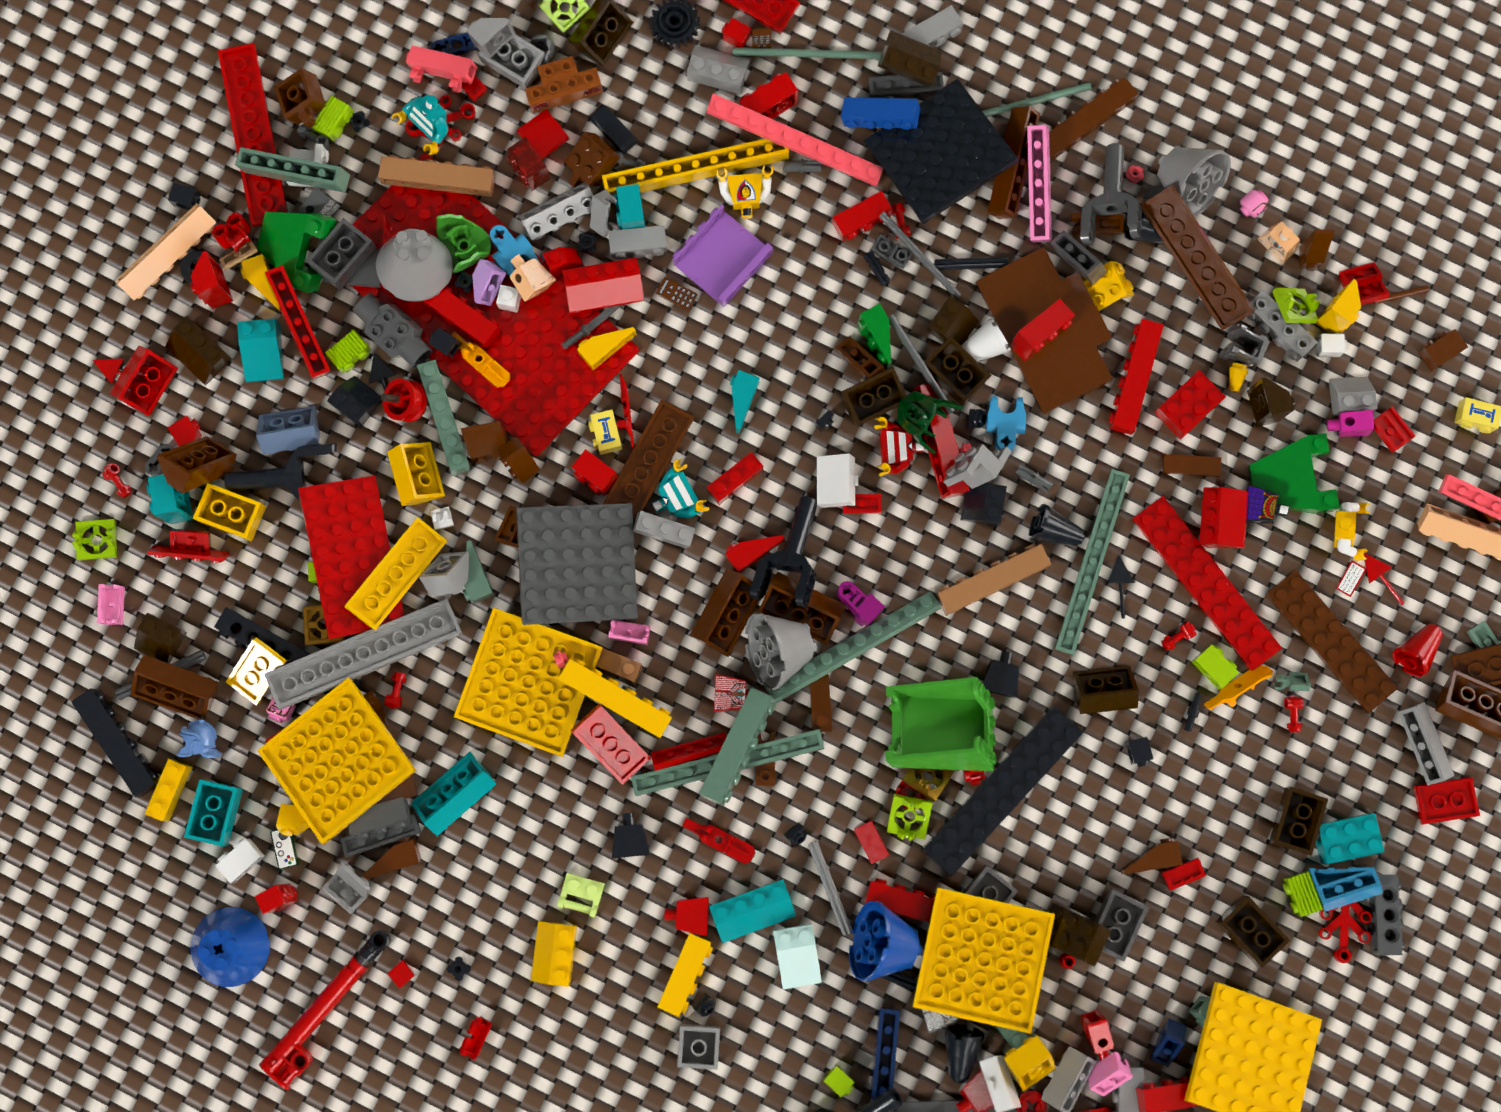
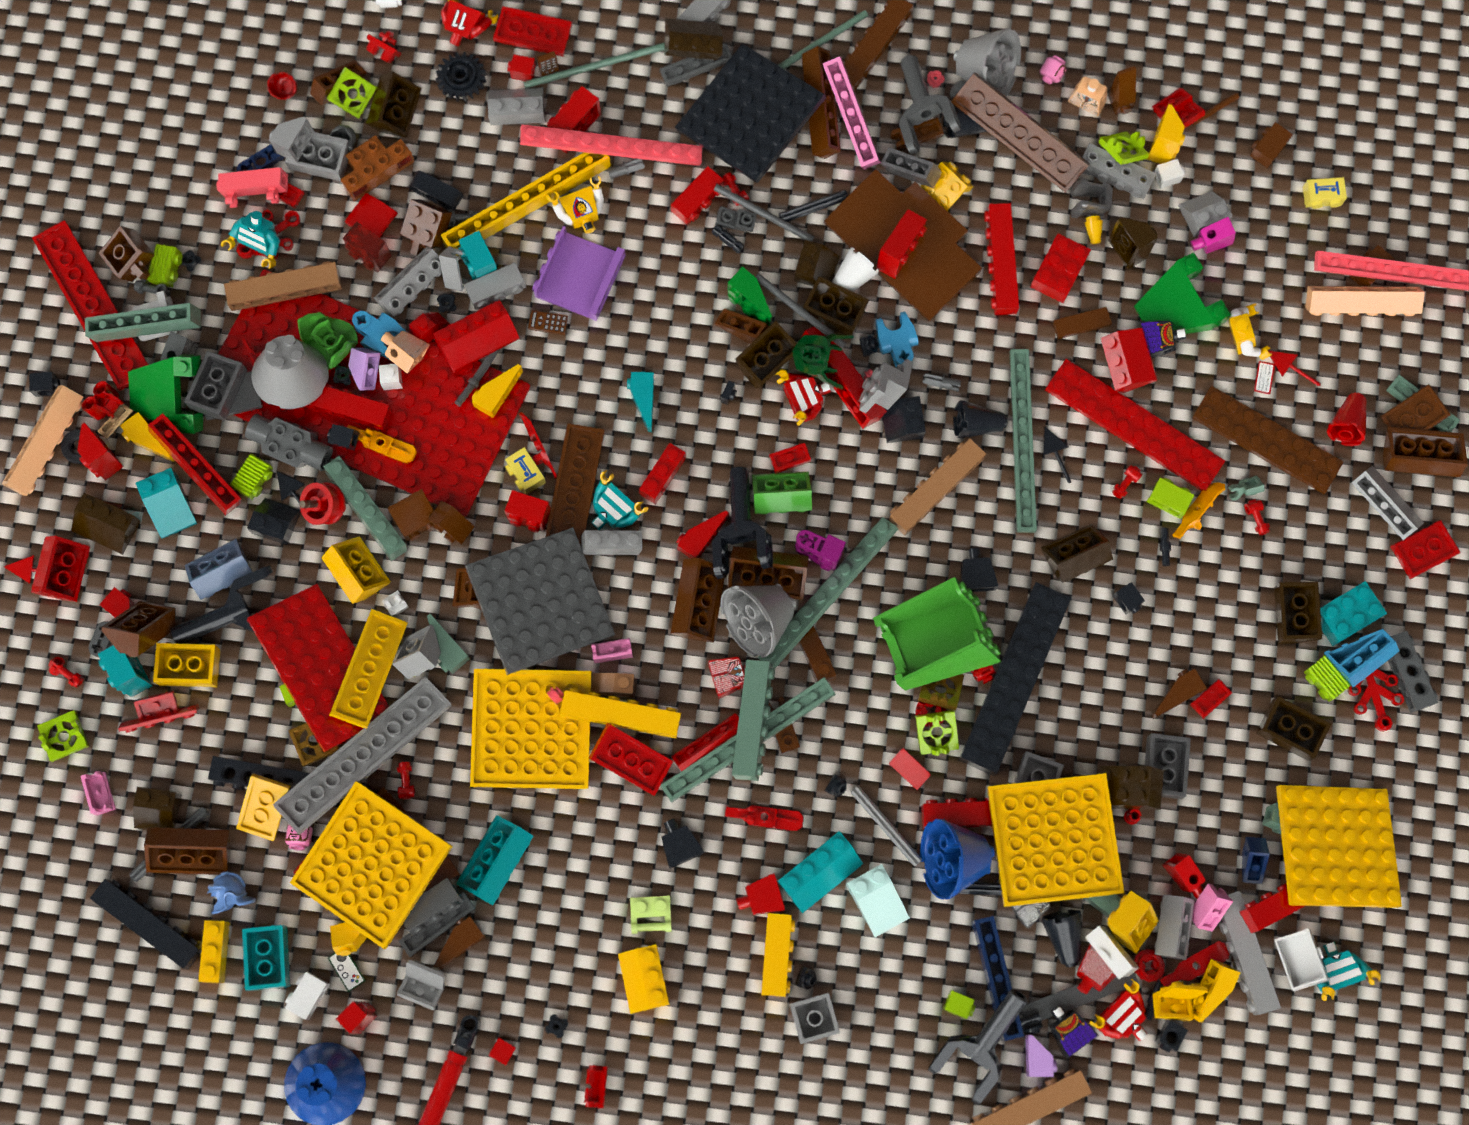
camera: 20 degrees left, 5 degrees down
white container [817,453,858,508] -> none
blue brick [841,97,920,130] -> none
red plate [1373,406,1416,453] -> none
none -> bright green slope [752,472,812,514]

